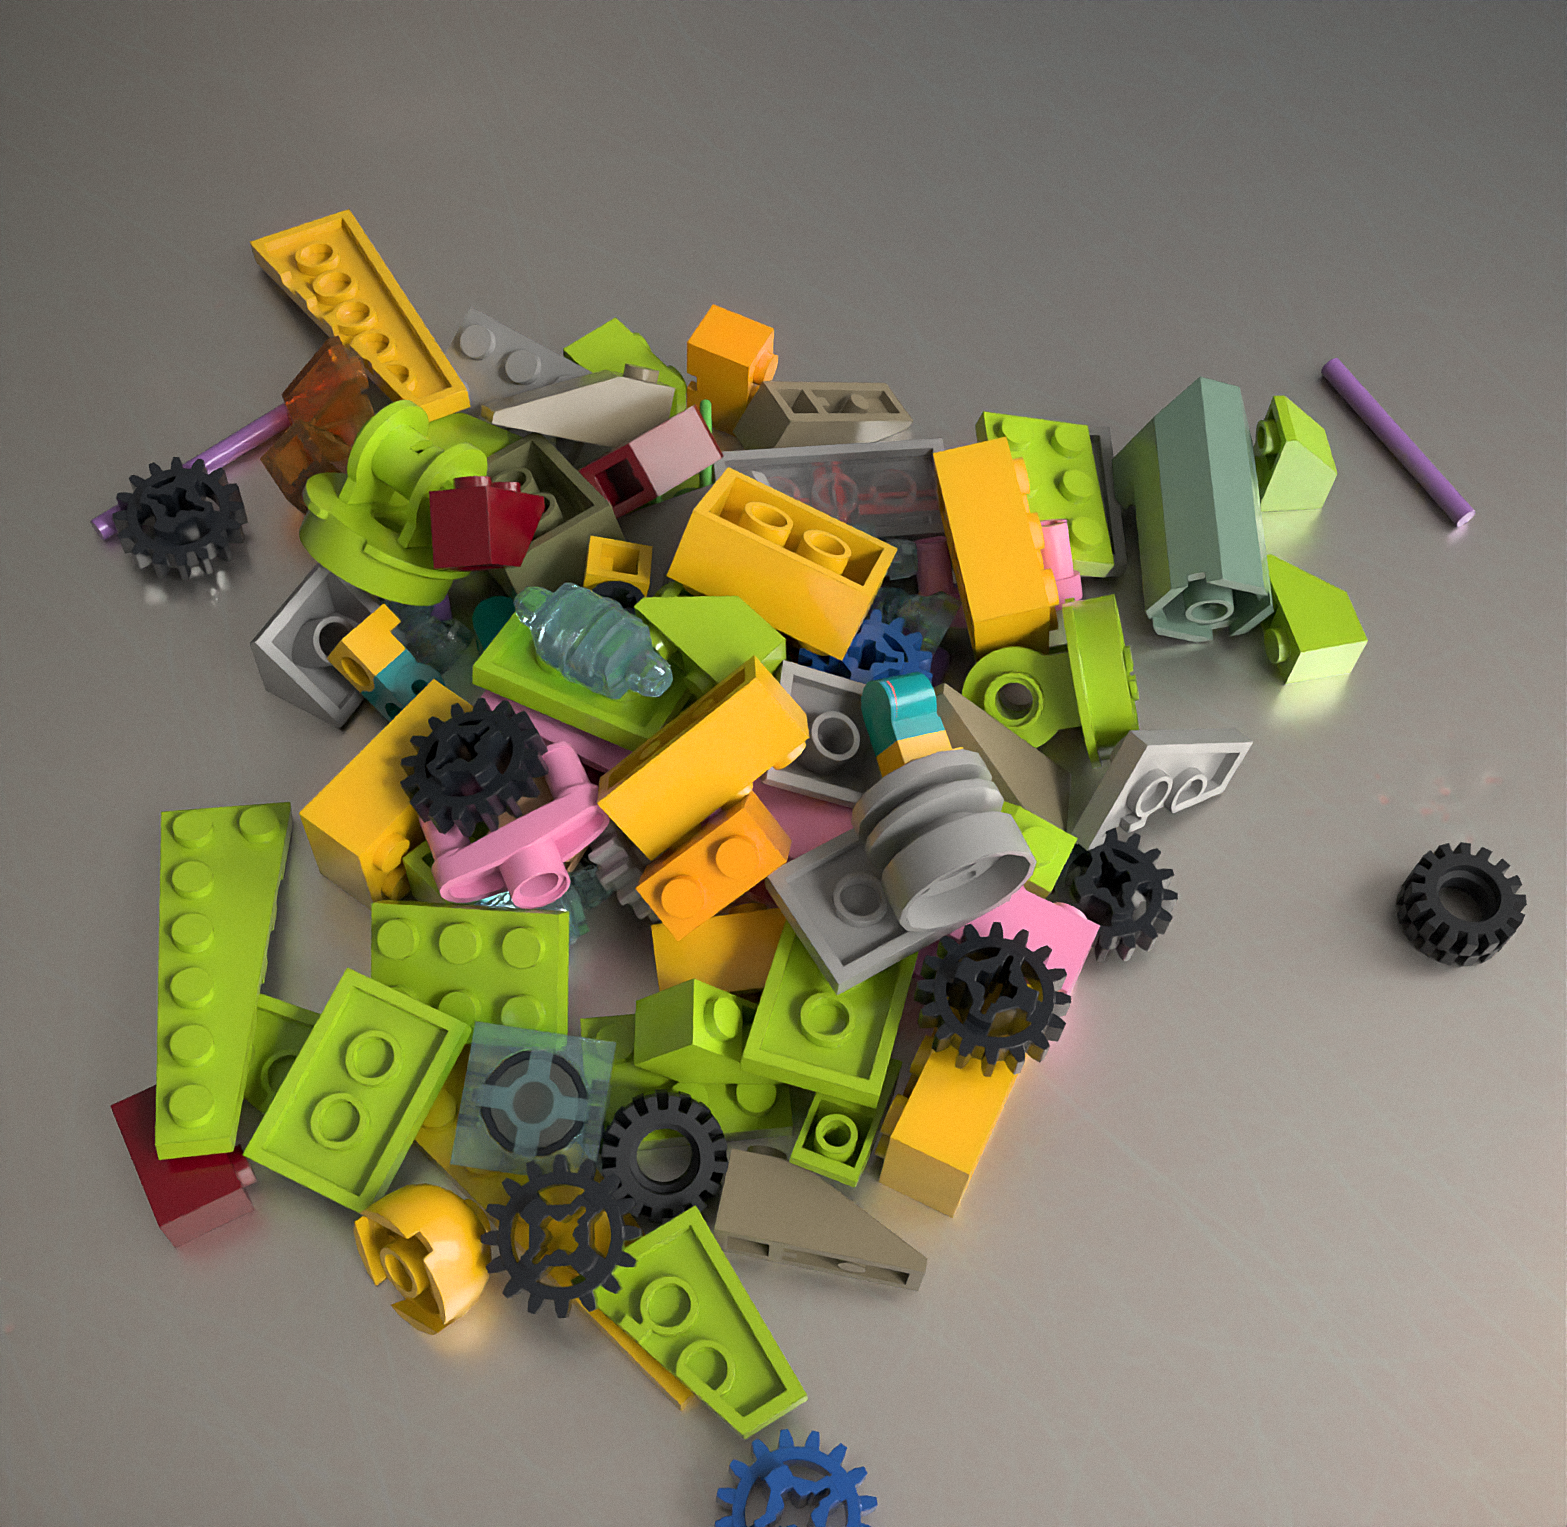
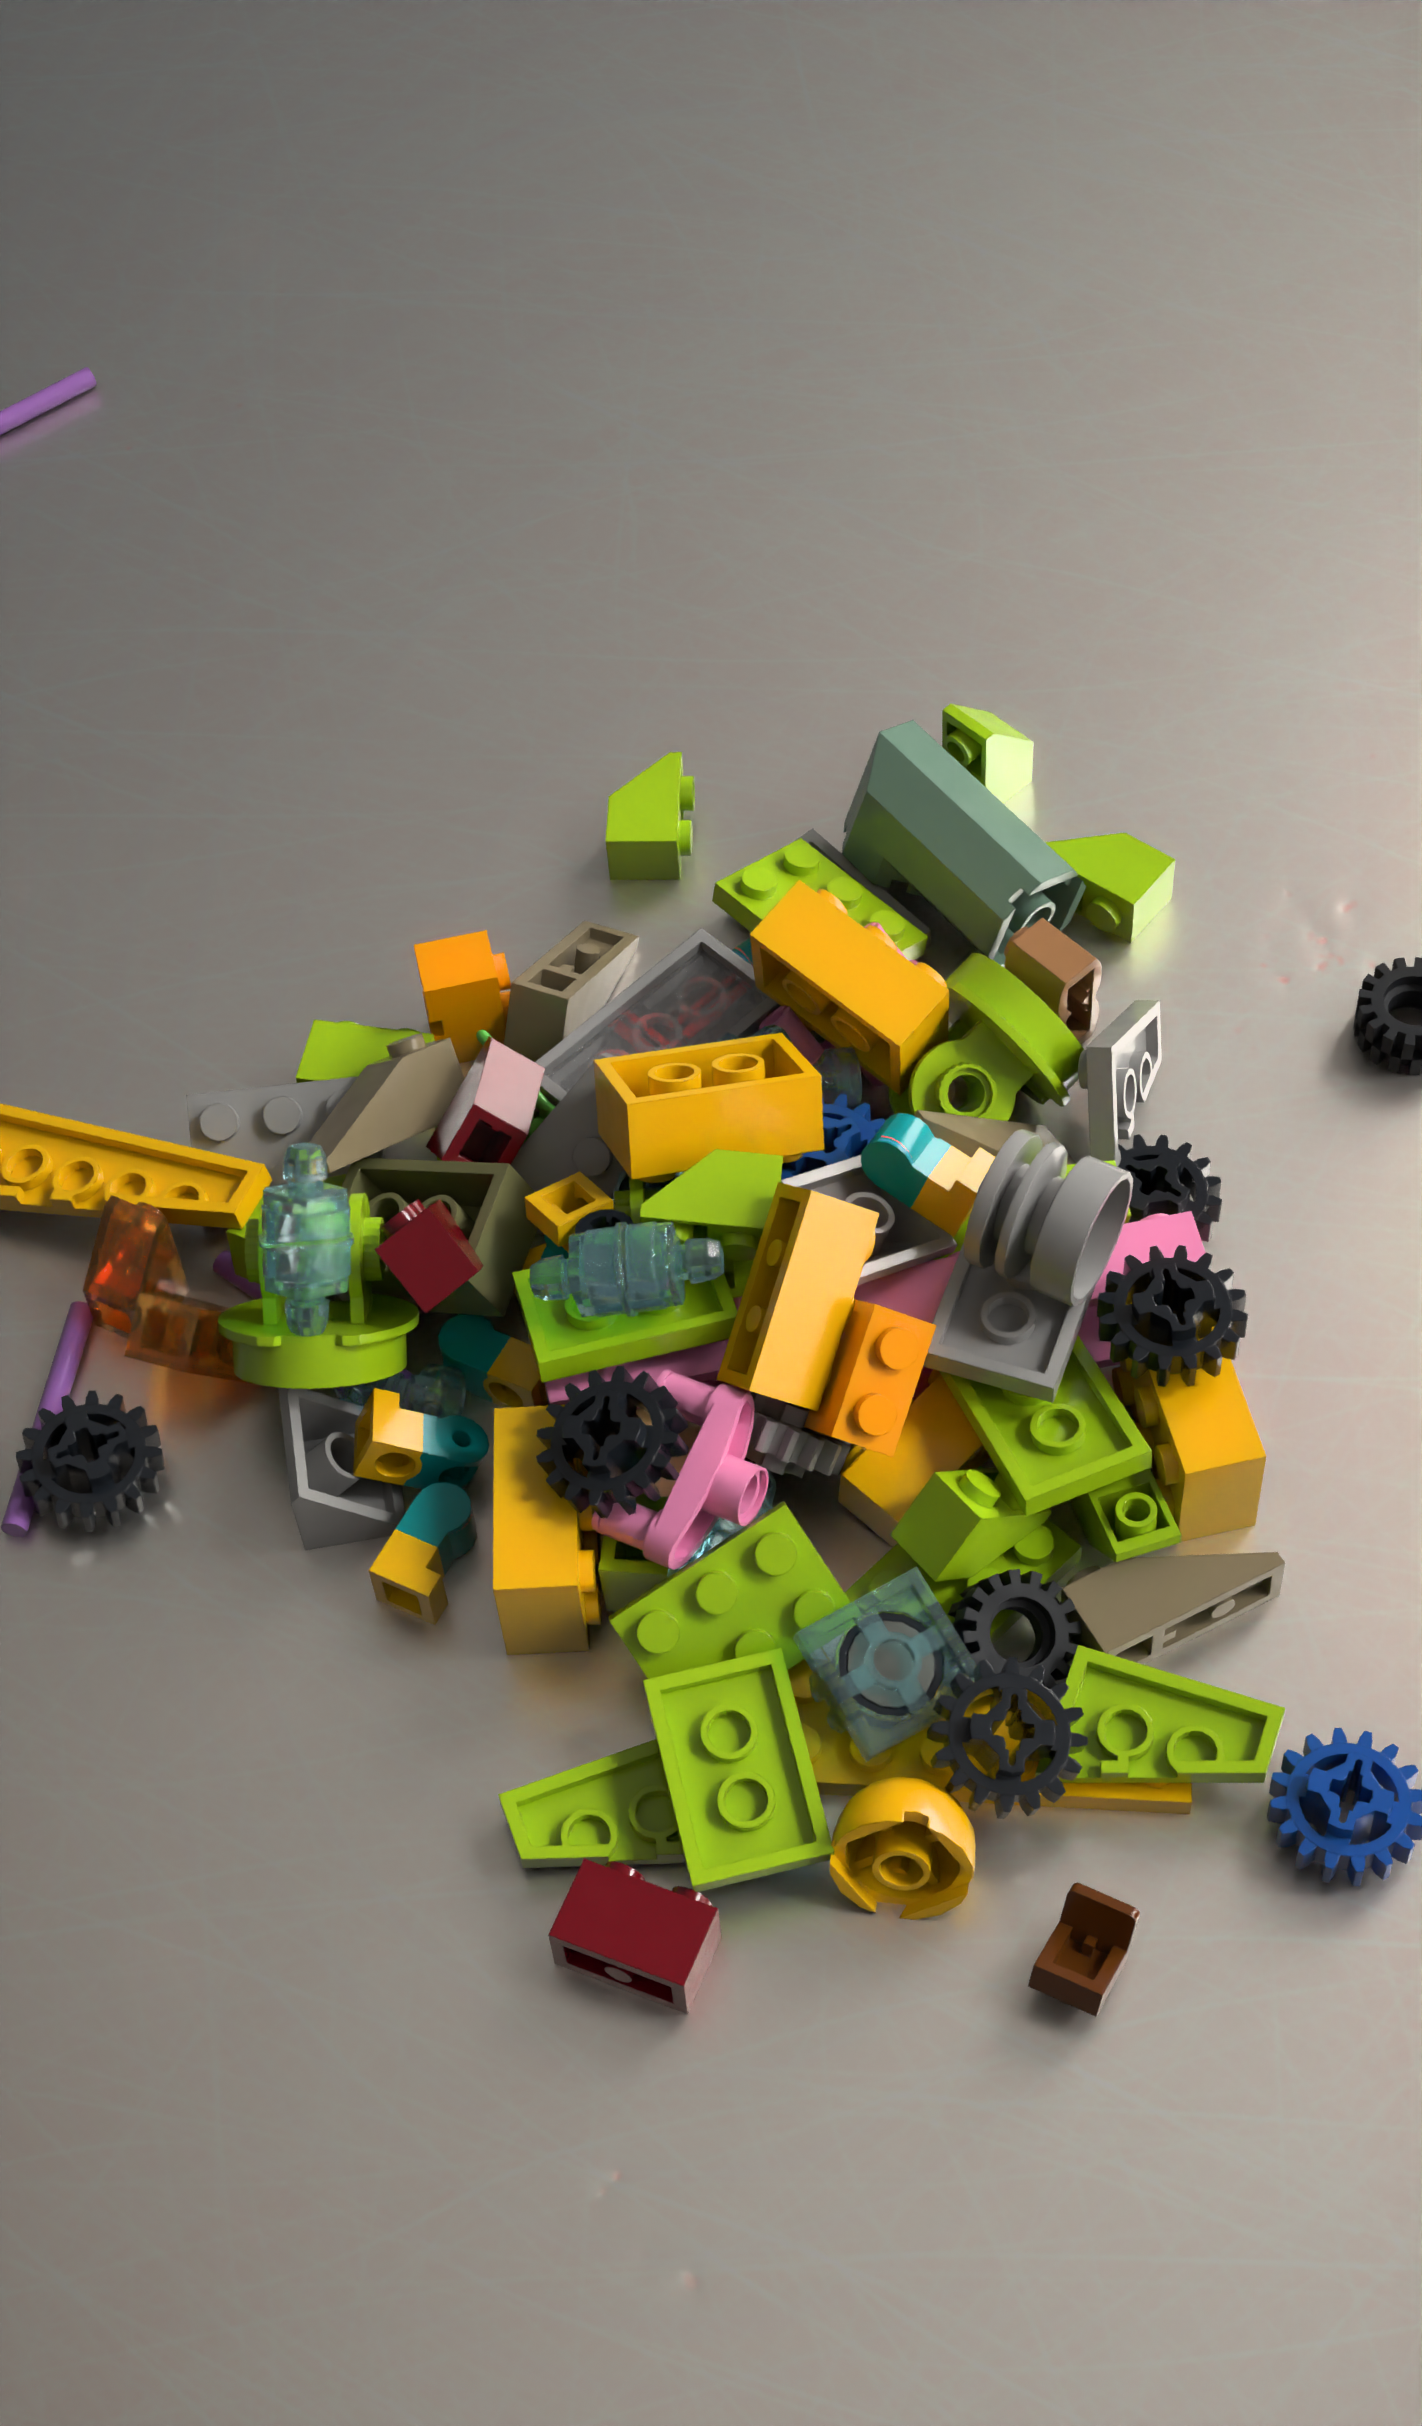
camera: 30 degrees left, 5 degrees down
lime wing [155,802,293,1160] -> none
medium lavender bar [1321,358,1476,527] -> none
none -> clear light blue piece [258,1143,354,1337]
none -> leg [368,1482,477,1625]
none -> lime slope [606,752,695,880]
none -> medium nougat brick [1004,917,1102,1044]
none -> reddish brown bracket [1028,1883,1140,2017]

